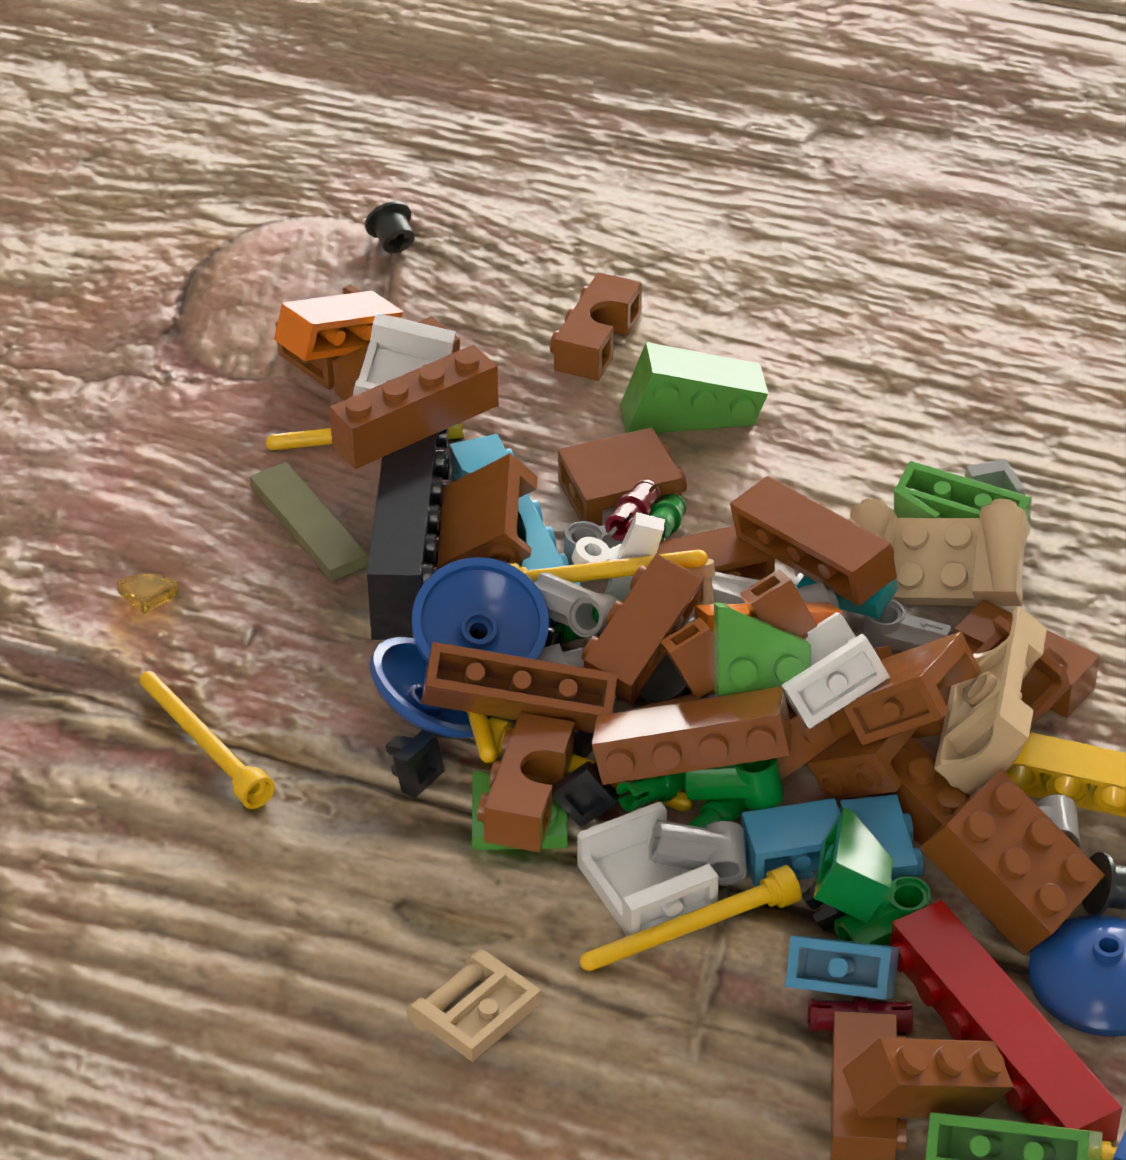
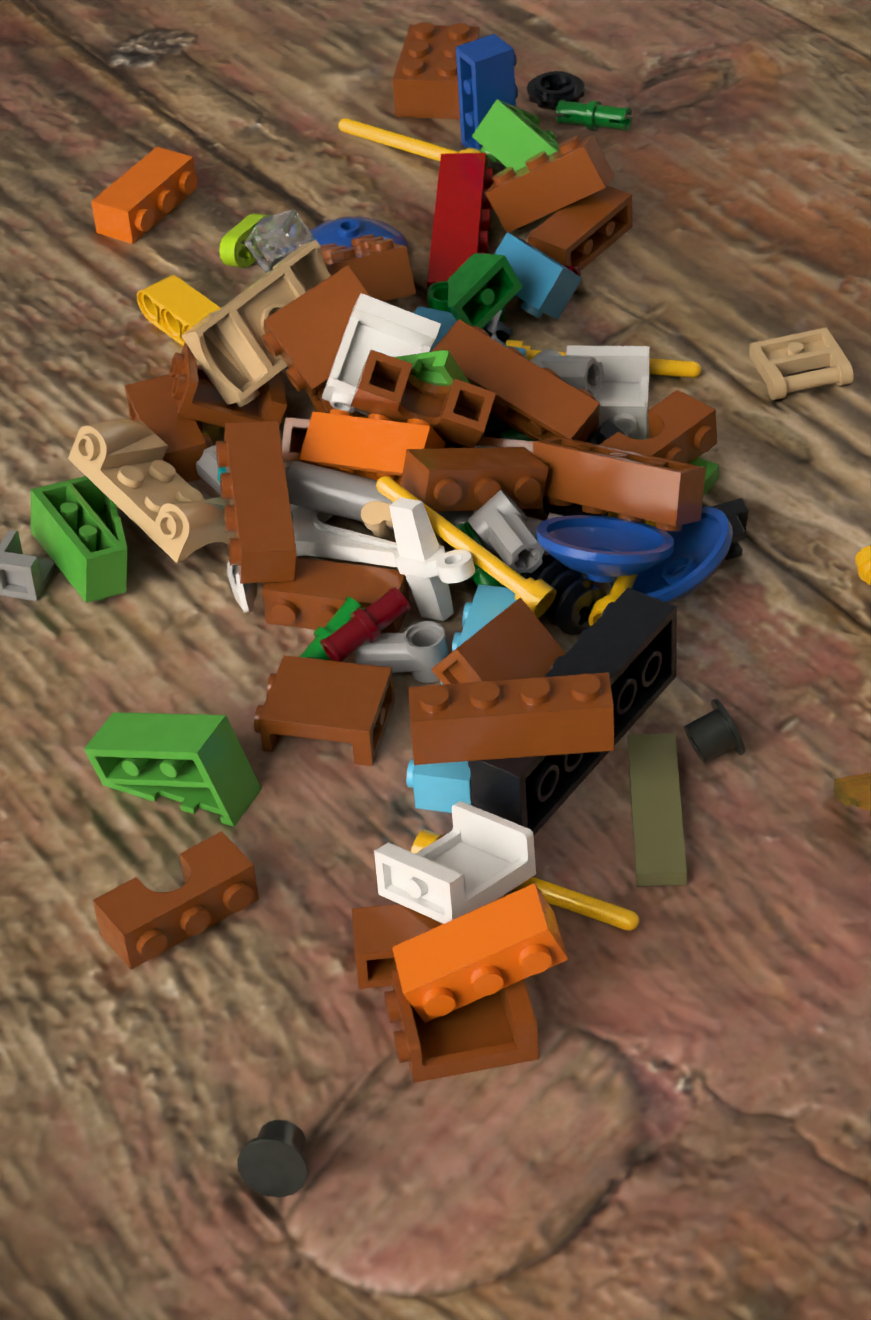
camera: 145 degrees left, 0 degrees up
none -> pearl dark grey piece [684,698,746,764]

